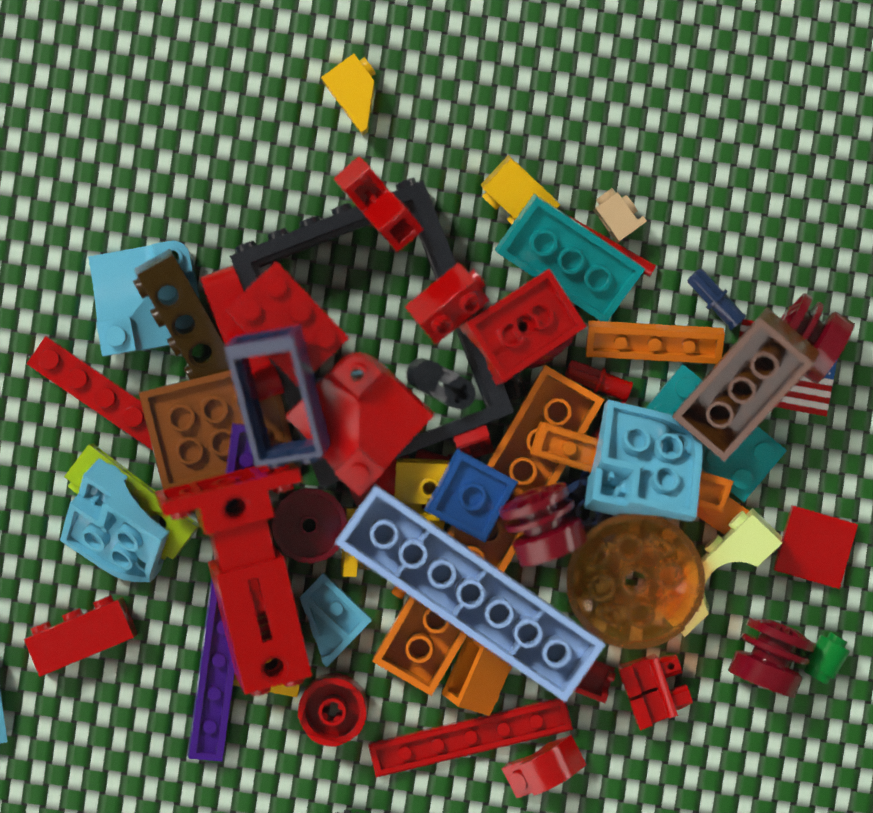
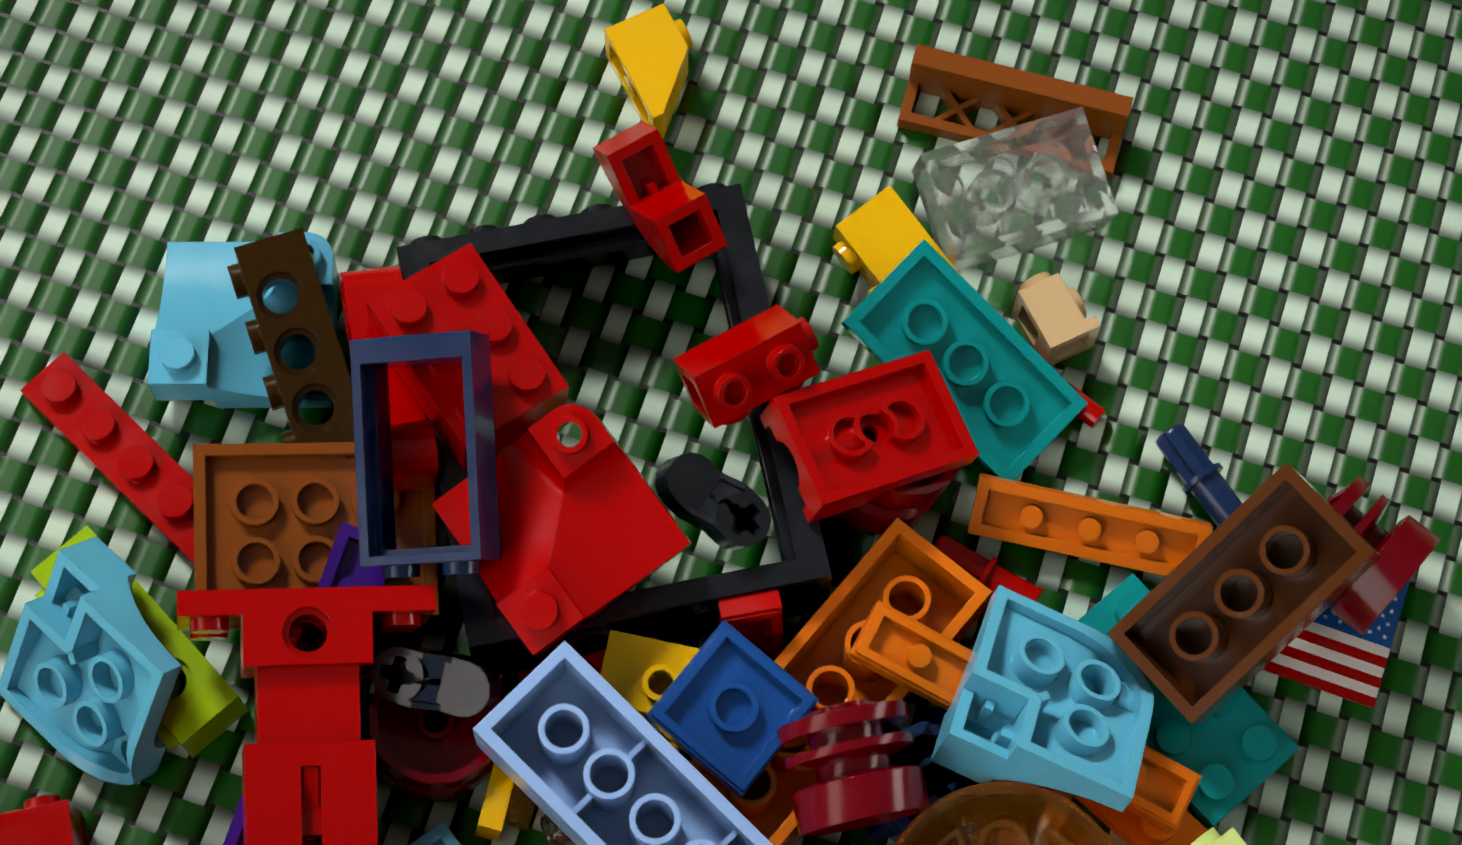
camera: 10 degrees right, 20 degrees down
none -> black piece [371,644,502,717]
none -> dark orange fence [897,44,1133,180]
none -> clear brick [912,107,1118,272]

